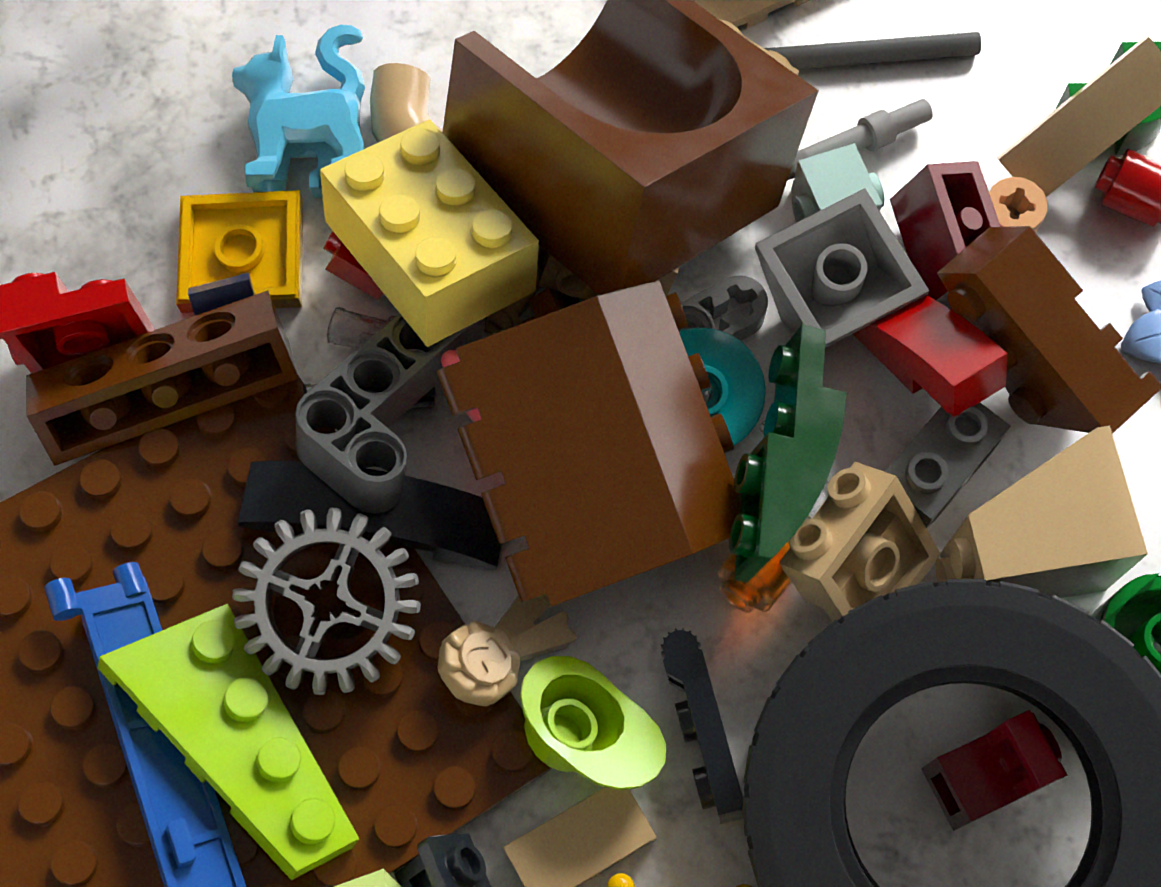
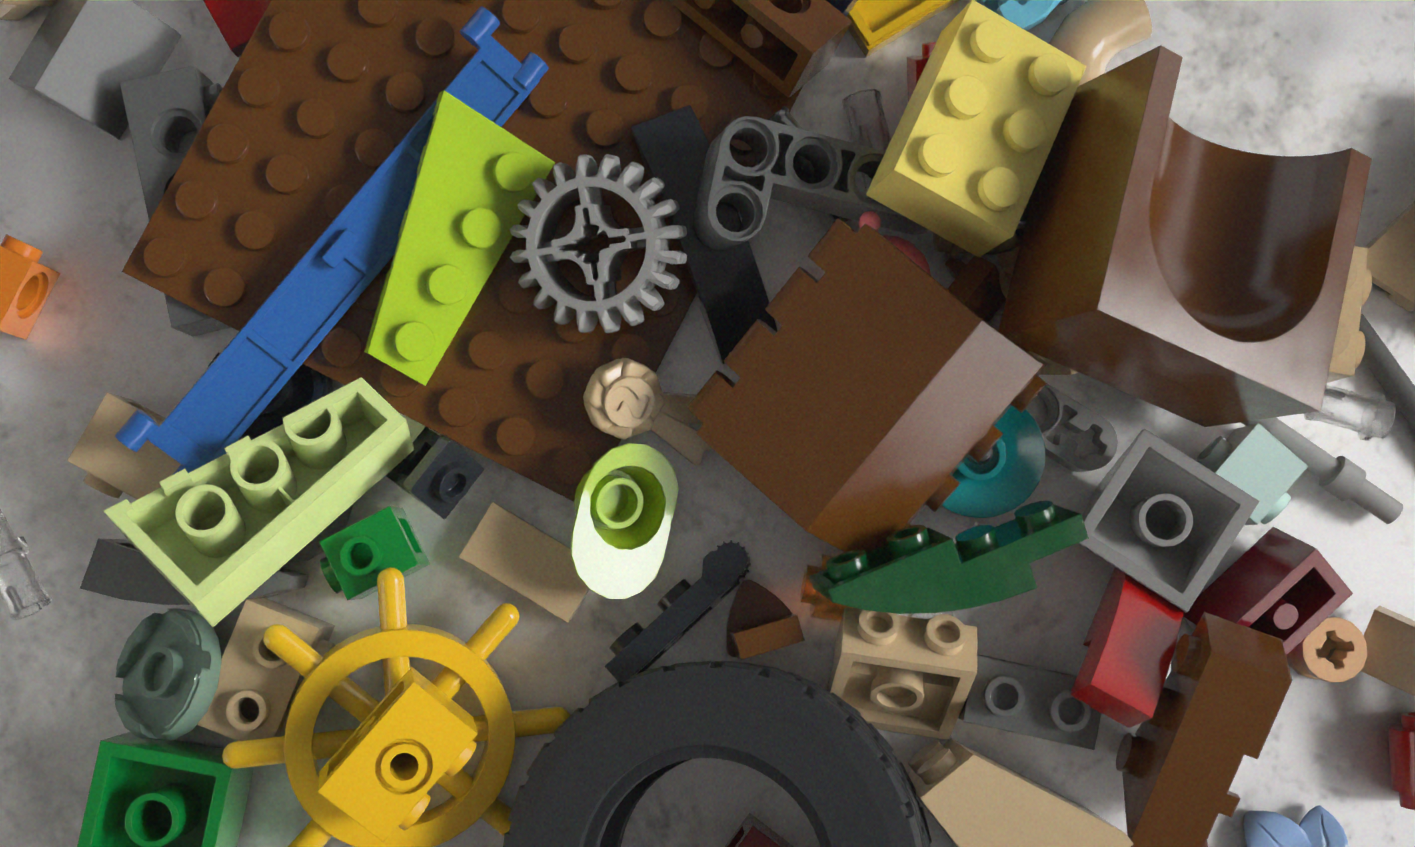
camera: 60 degrees right, 15 degrees up
none -> reddish brown tile [726,579,805,660]
none -> clear pin [1303,384,1396,441]

